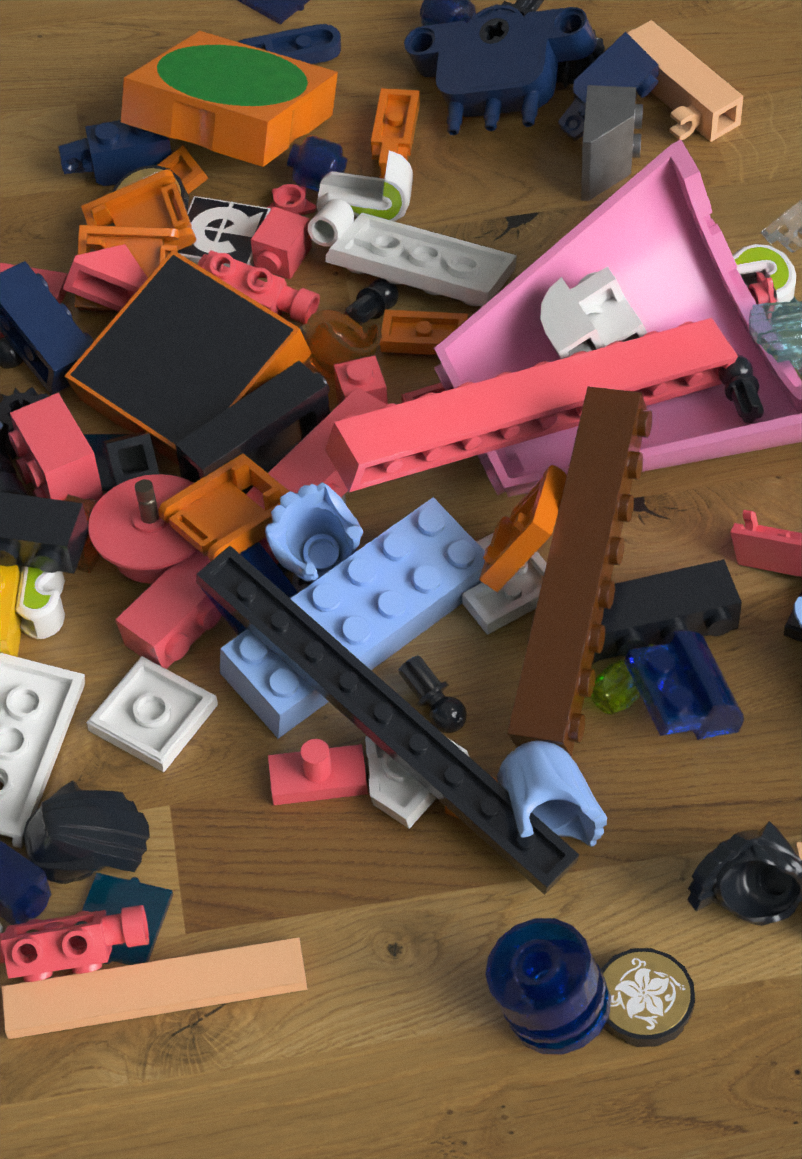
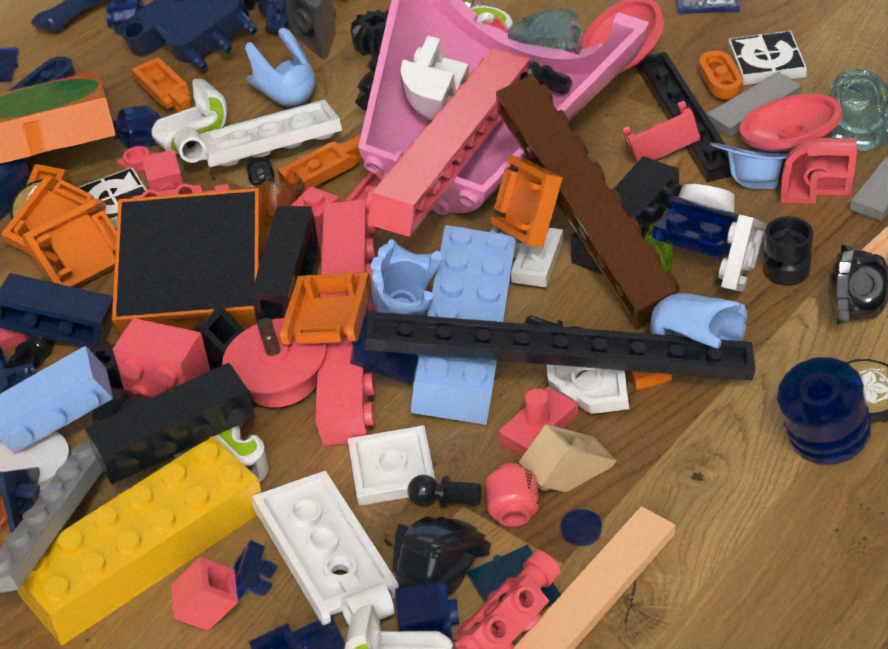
camera: 40 degrees left, 10 degrees down
coral slope [63,244,148,312] -> none
none -> light blue hair [245,28,316,107]
none -> black axle [407,474,482,508]
none -> coral head [485,463,539,527]
none -> tan slope [519,424,617,492]
none -> clear blue piece [561,509,602,546]
none -> white piece [672,184,735,222]
none -> white plate [719,215,767,292]
none -> black wheel [763,216,813,286]

